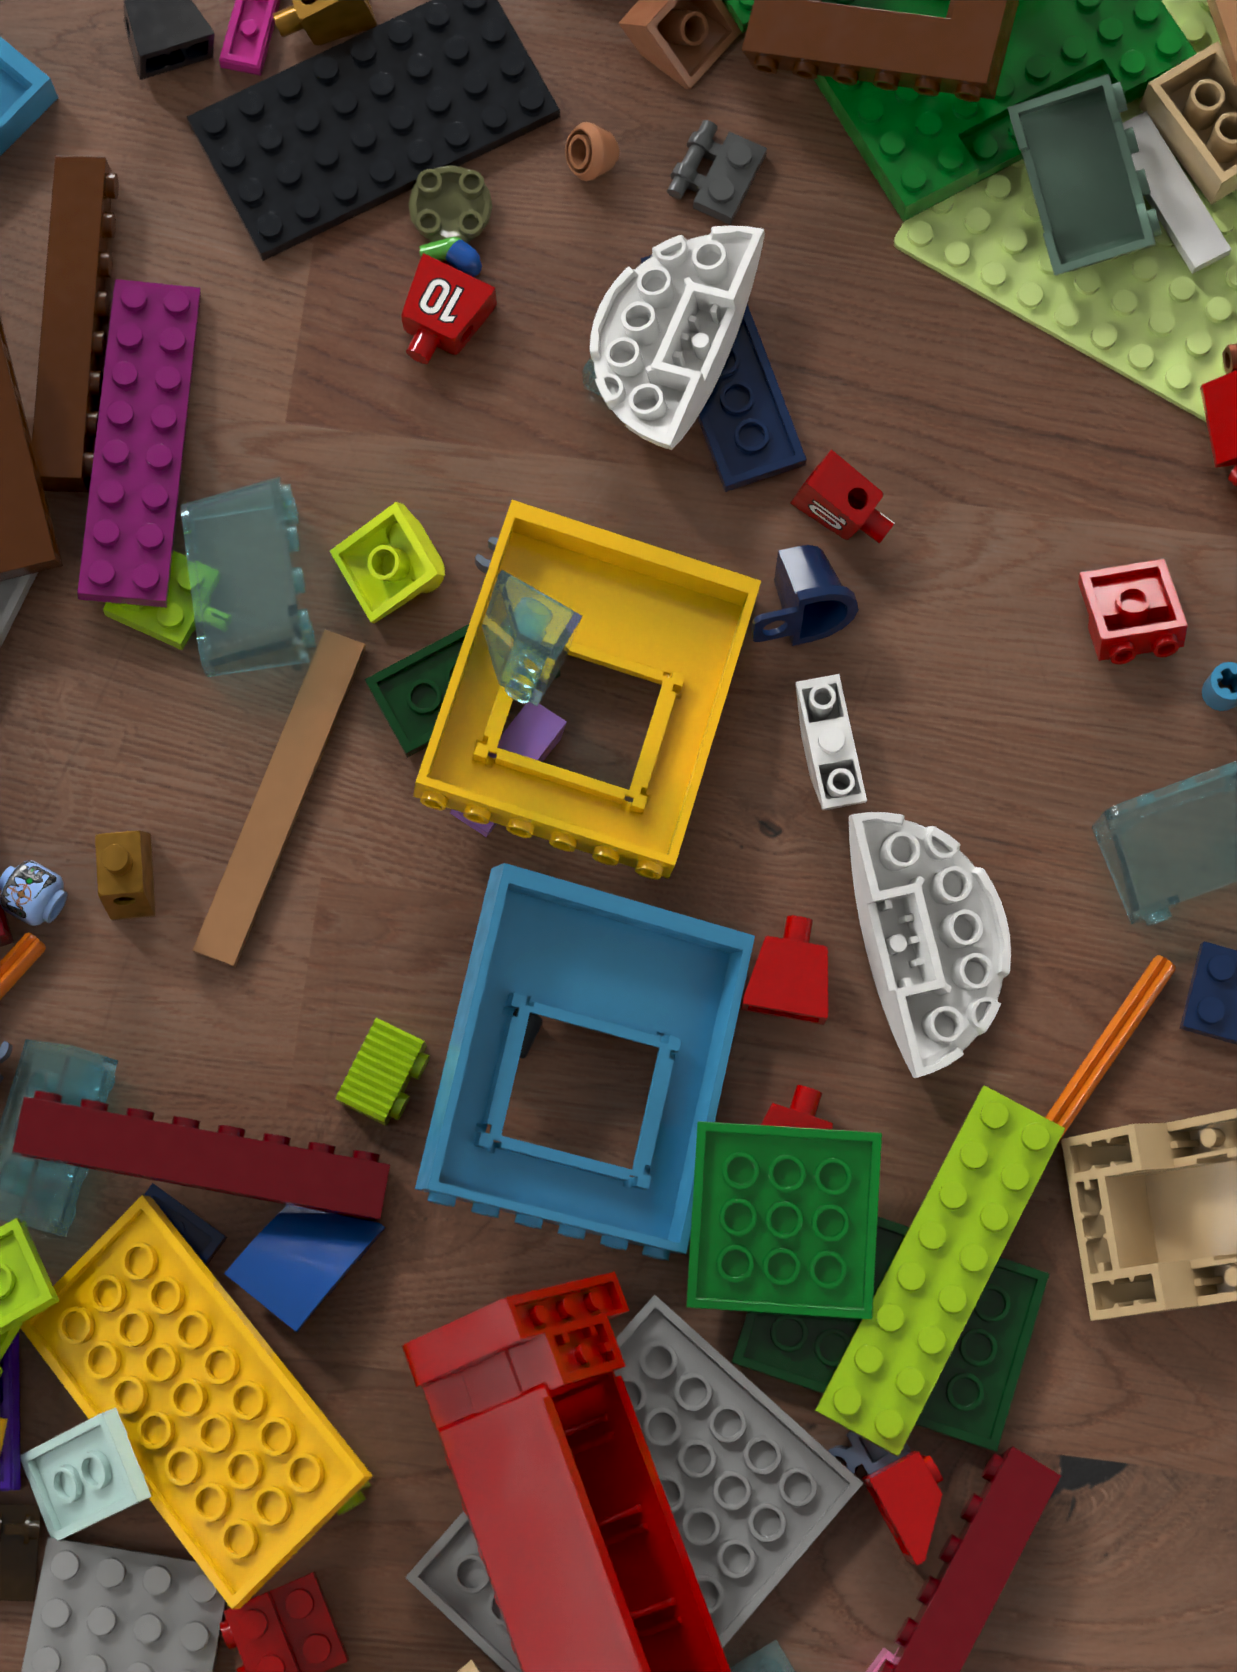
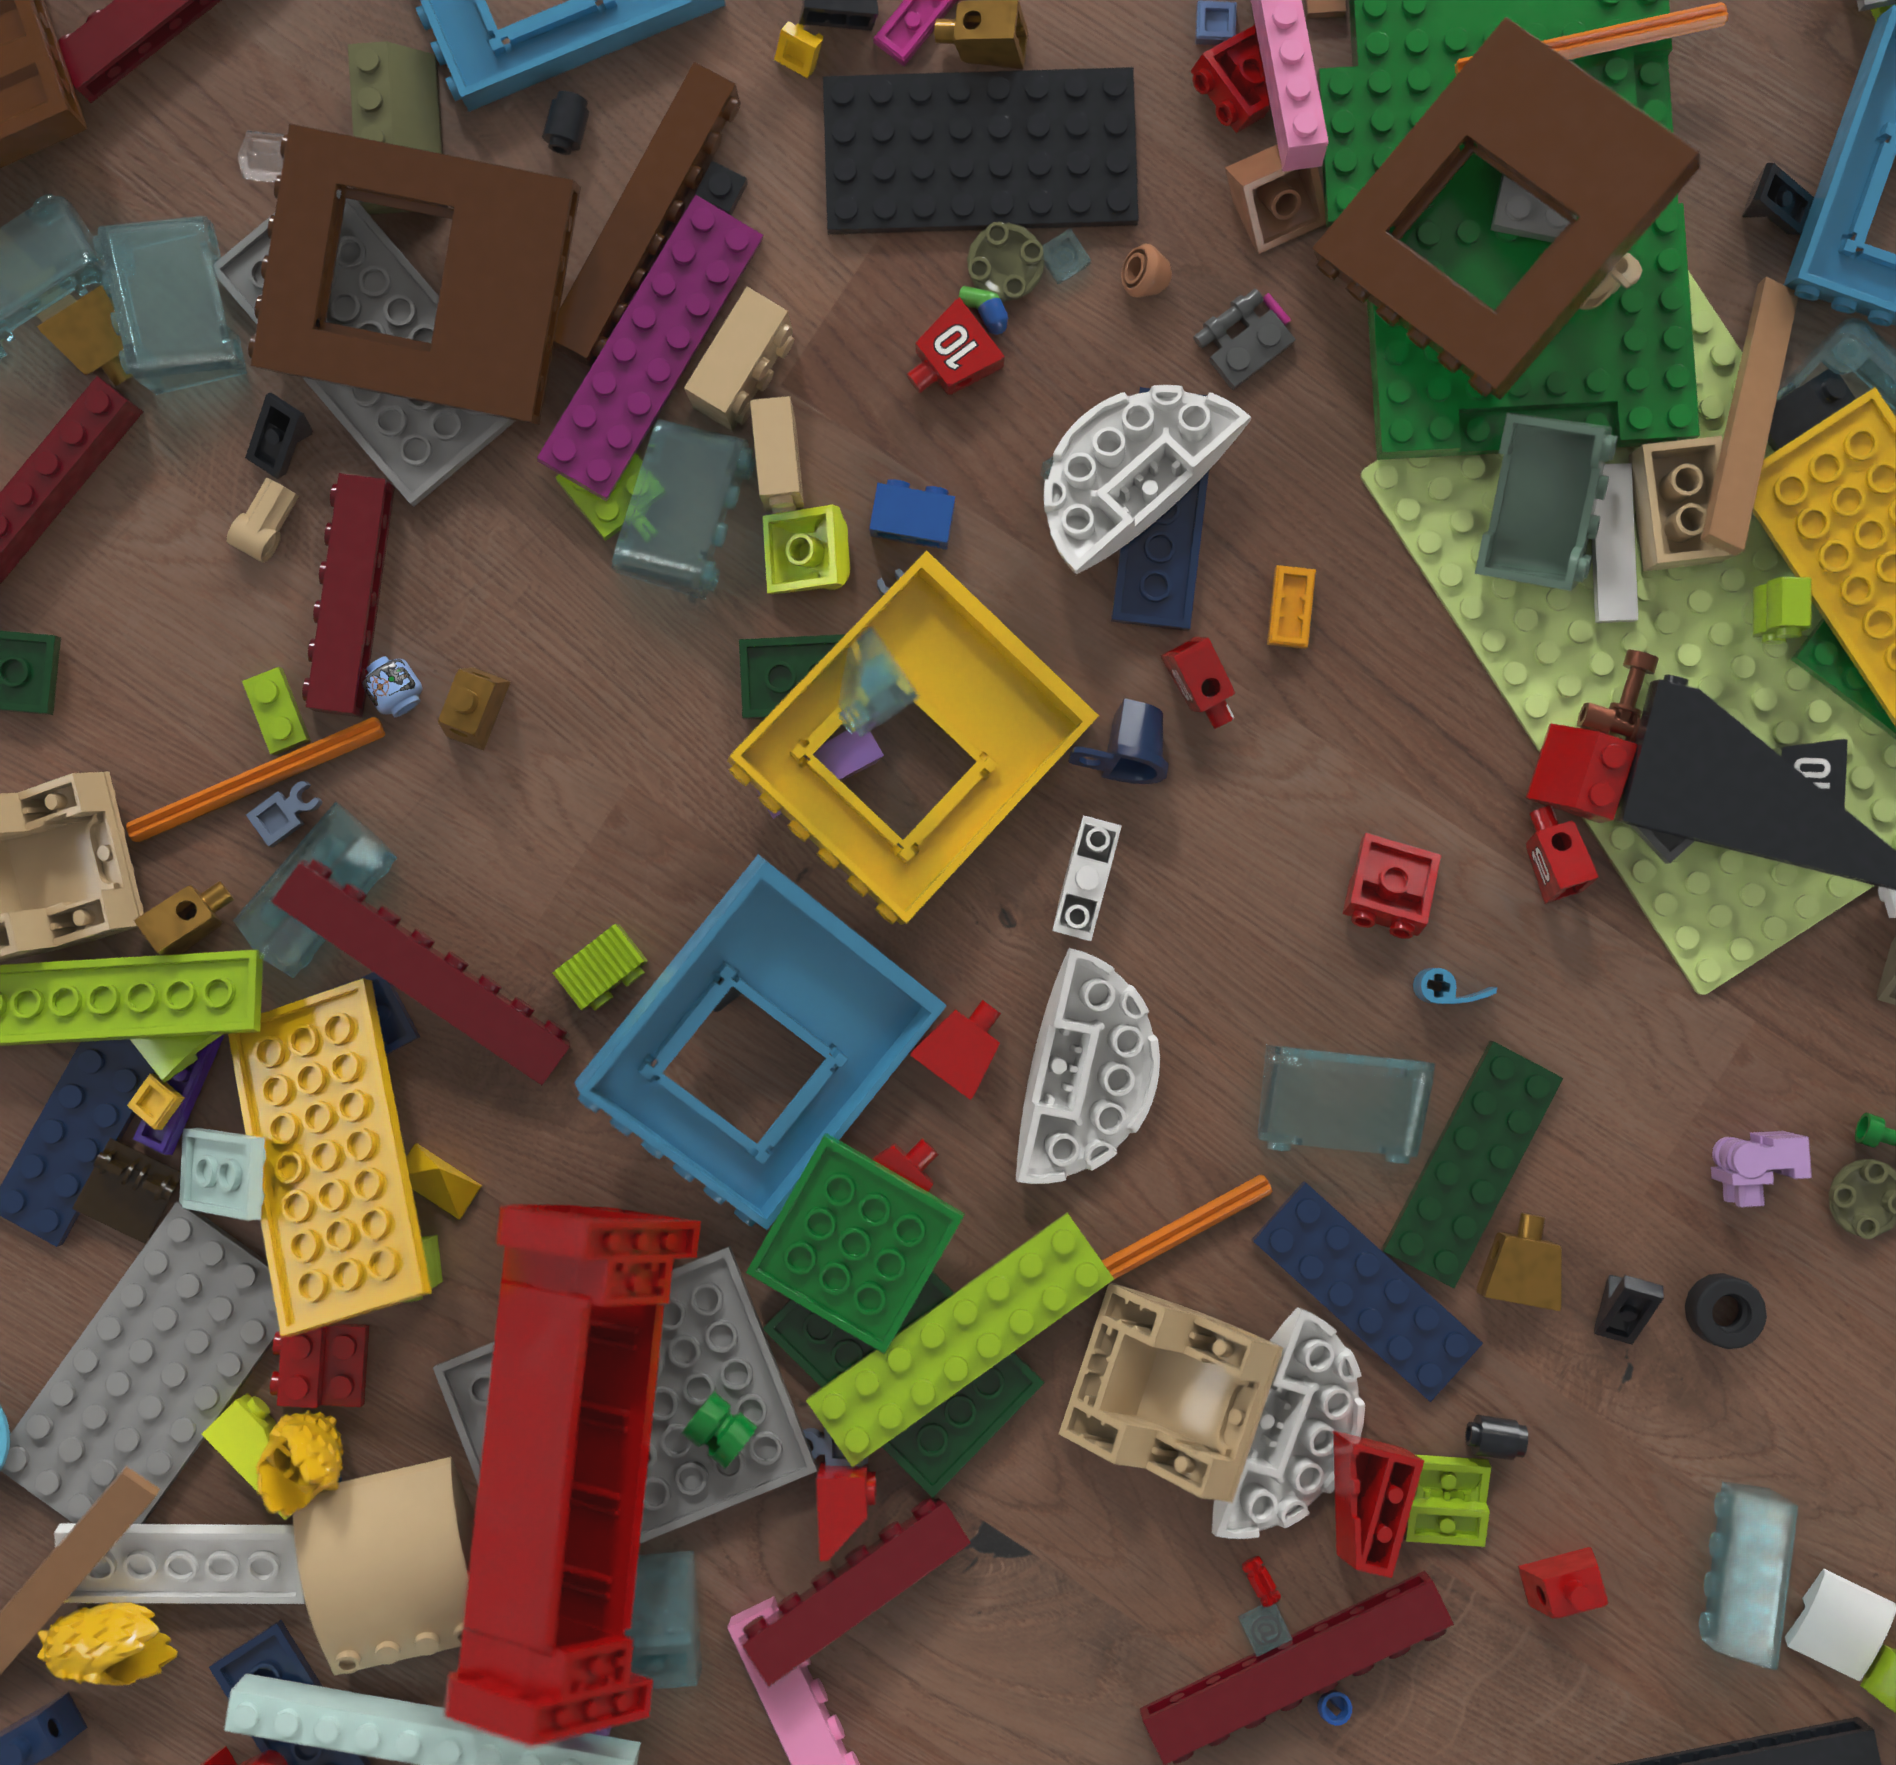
camera: 25 degrees right, 10 degrees up
medium nougat tile [192,629,366,968] -> none
blue slope [224,1205,385,1332] -> none
none -> yellow slope [406,1143,482,1220]
none -> green wheel [681,1391,758,1469]
none -> tan brick [684,287,795,431]
none -> black plate [694,161,748,215]
none -> tan brick [750,396,804,514]
none -> yellow tile [774,21,824,79]
none -> blue brick [869,479,955,550]
none -> clear light blue tile [1038,228,1092,285]
none -> dark pink piece [1263,293,1291,326]
none -> light orange plate [1267,565,1316,649]

